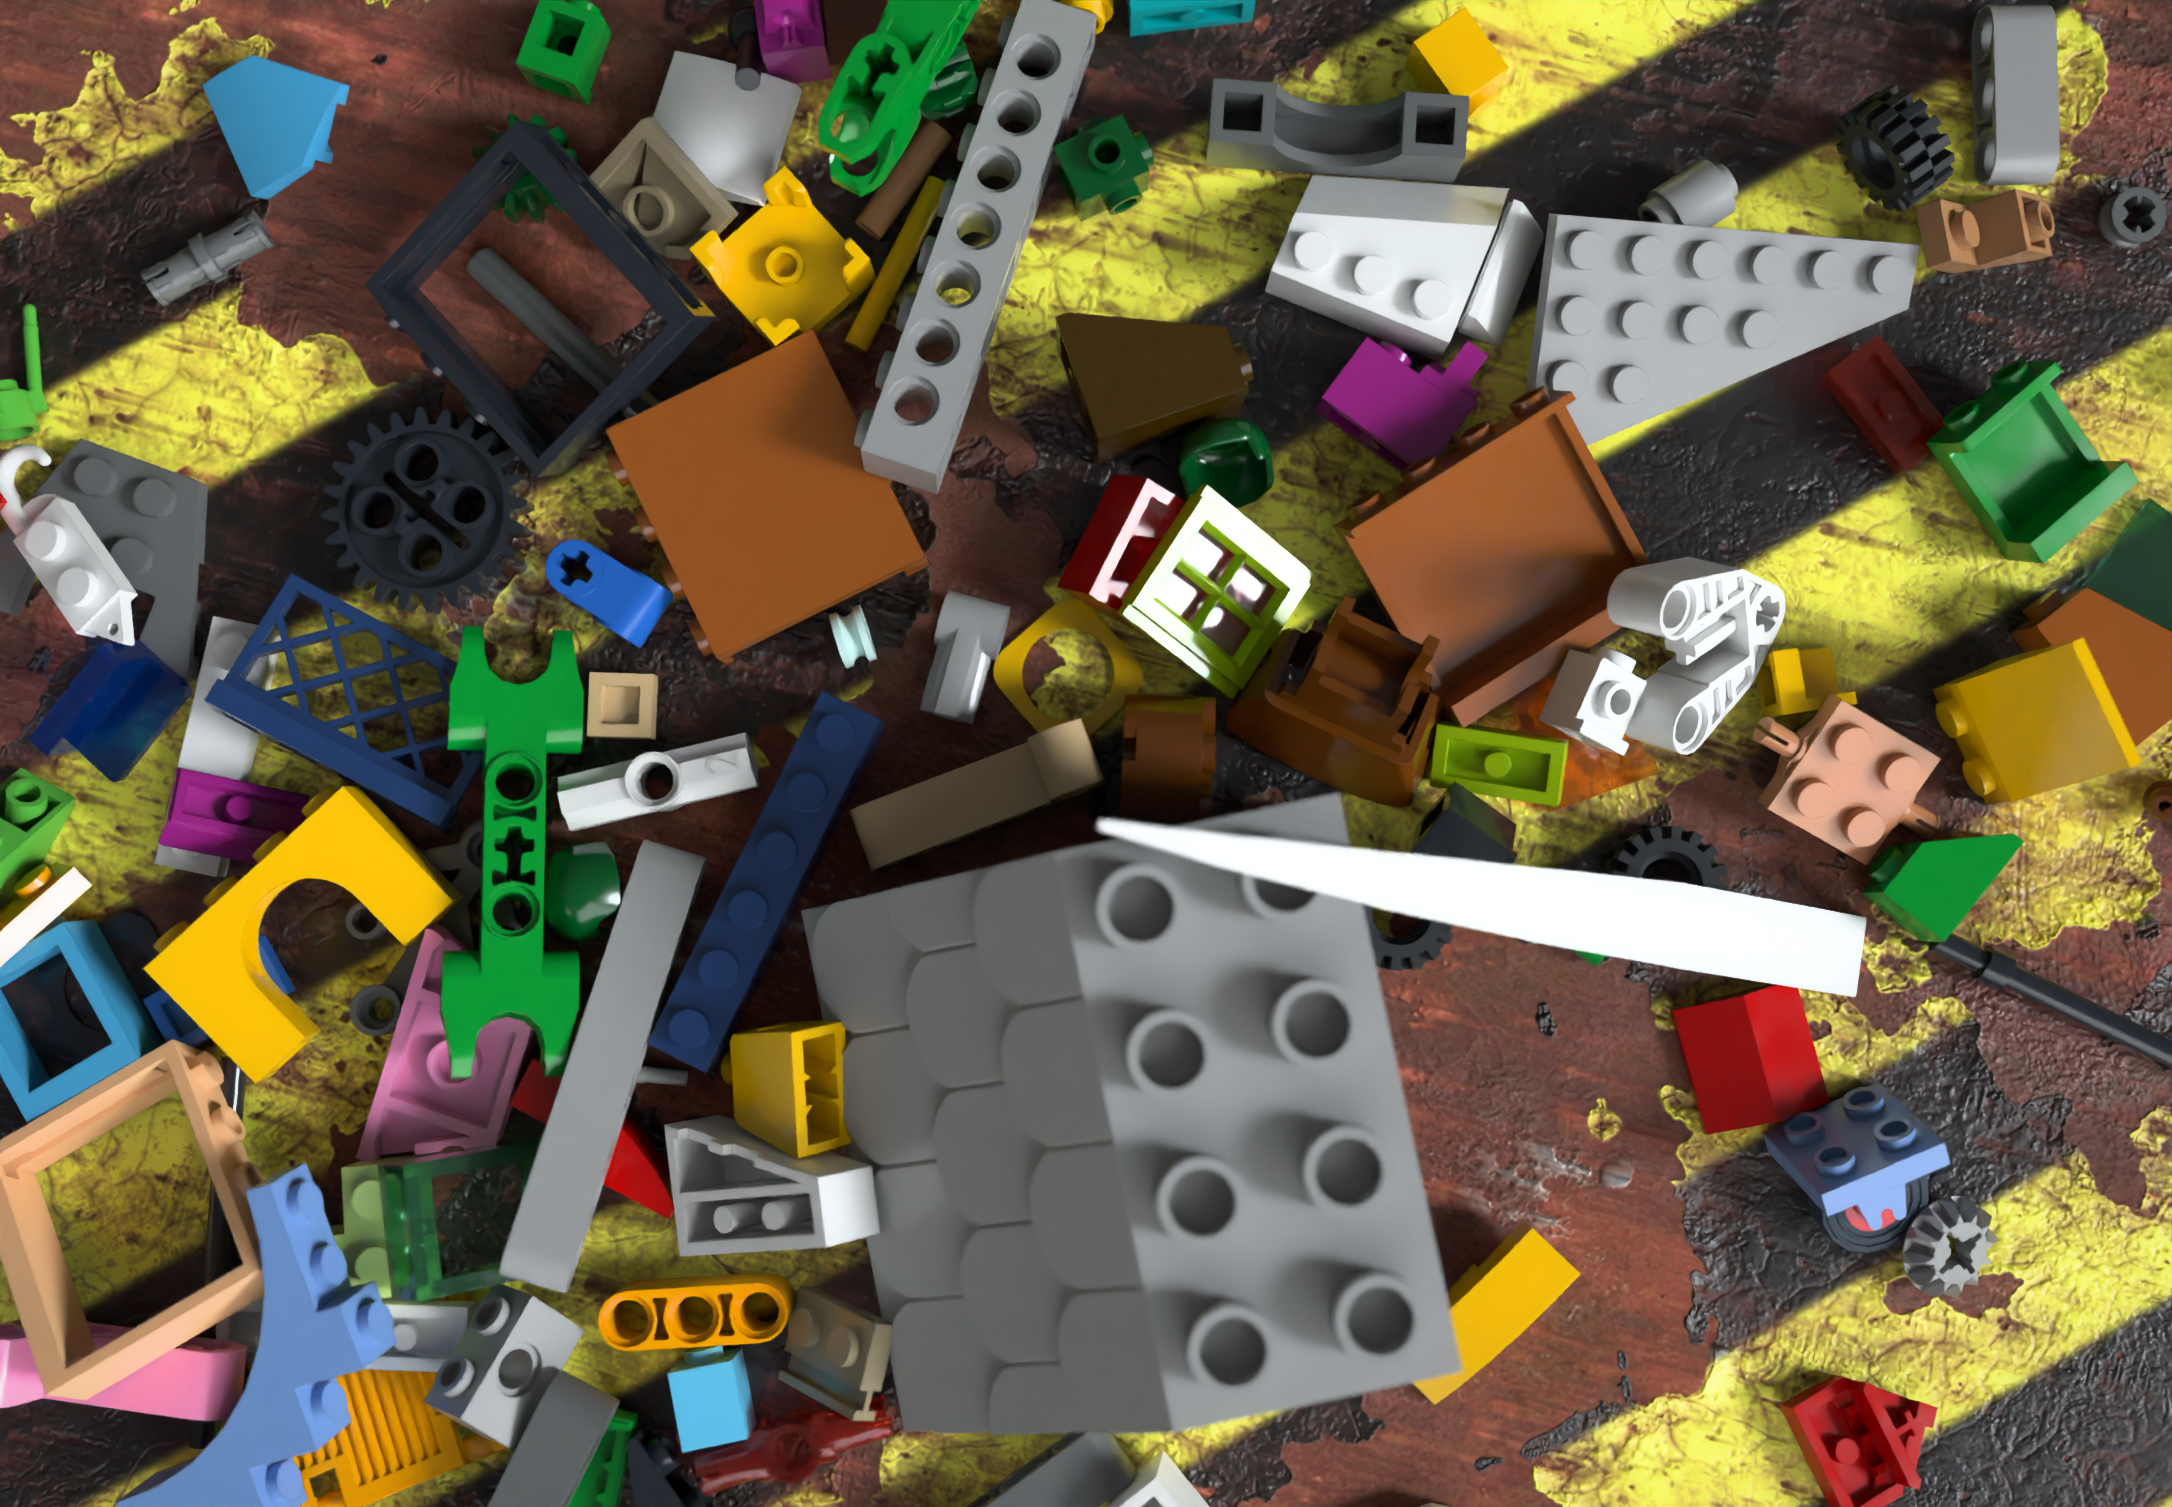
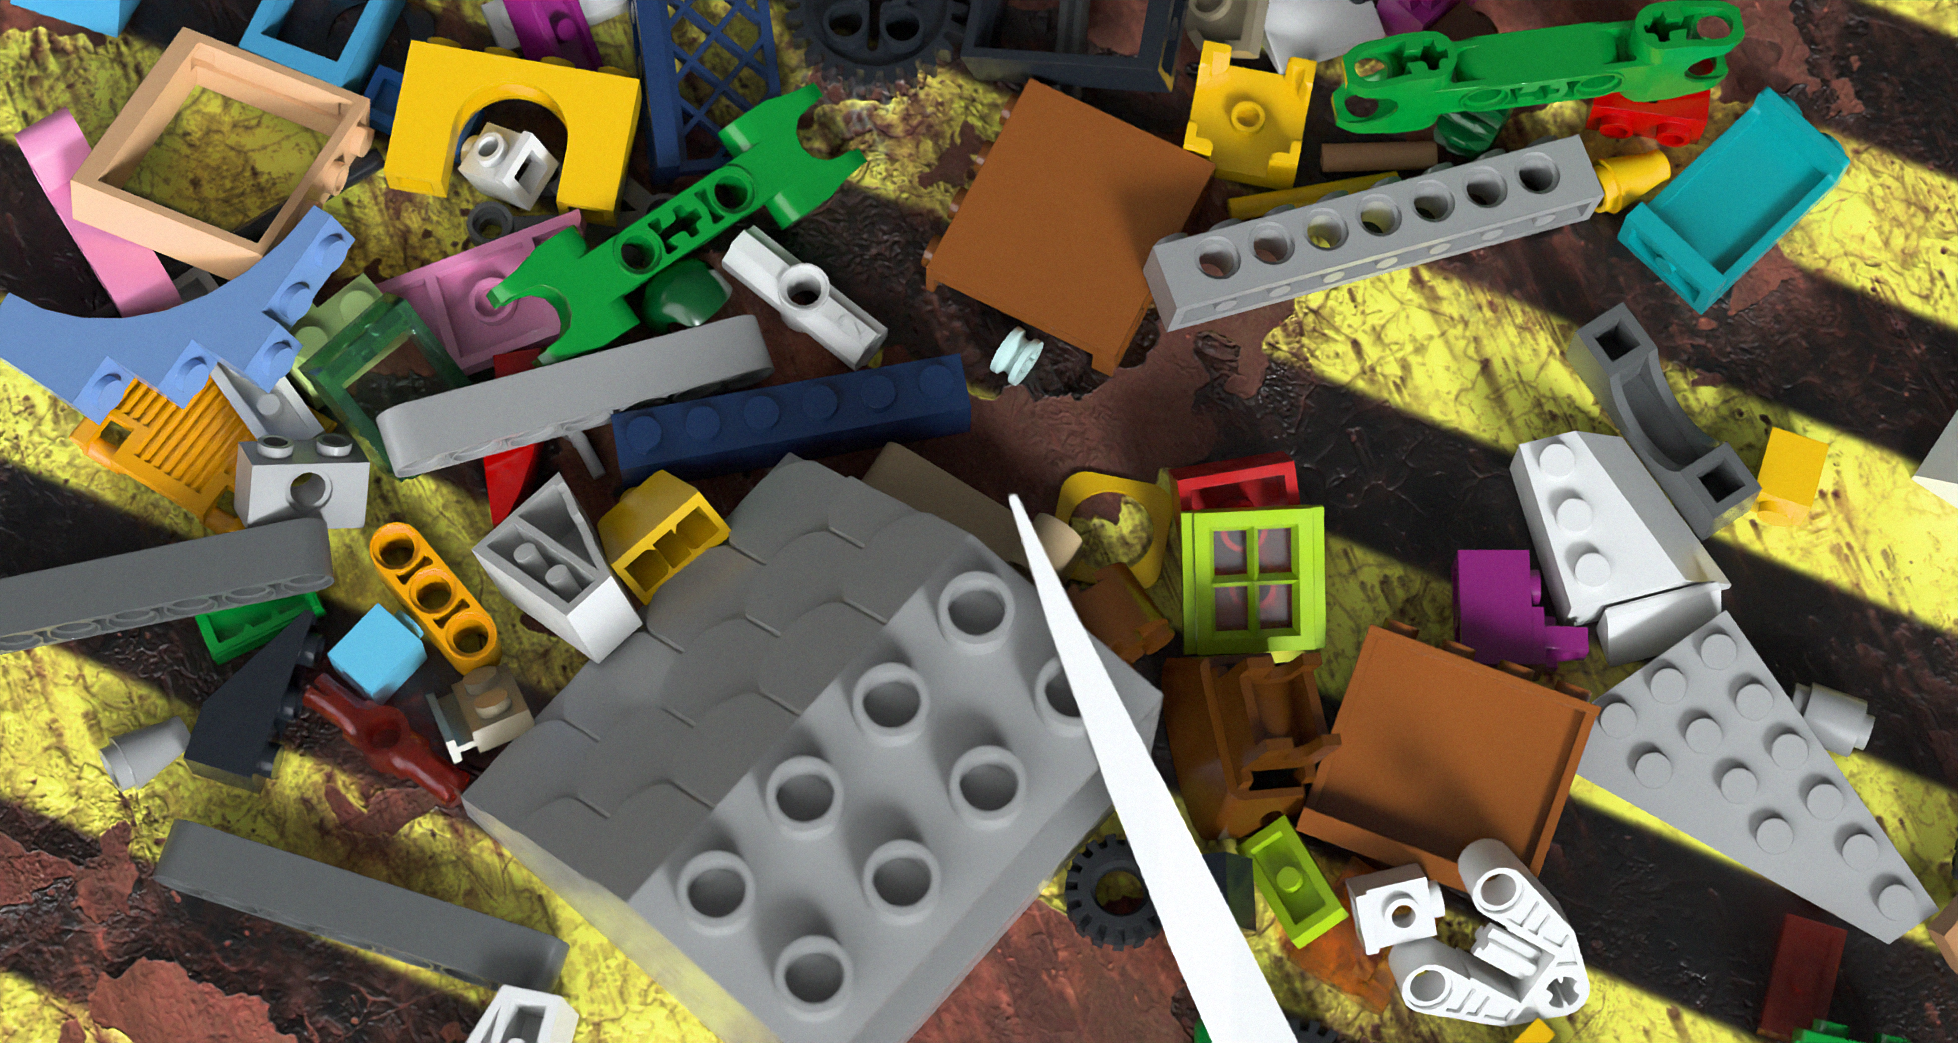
camera: 50 degrees right, 15 degrees down
blue piece [546,540,675,649] -> none
tan plate [587,672,658,739] -> none
light grey piece [920,590,1011,725] -> none
dark green brick [1053,114,1155,222] -> none
dark brown slope [1055,312,1254,465] -> none
dark green hair [1176,417,1274,509] -> none
none -> white brick [458,122,559,211]

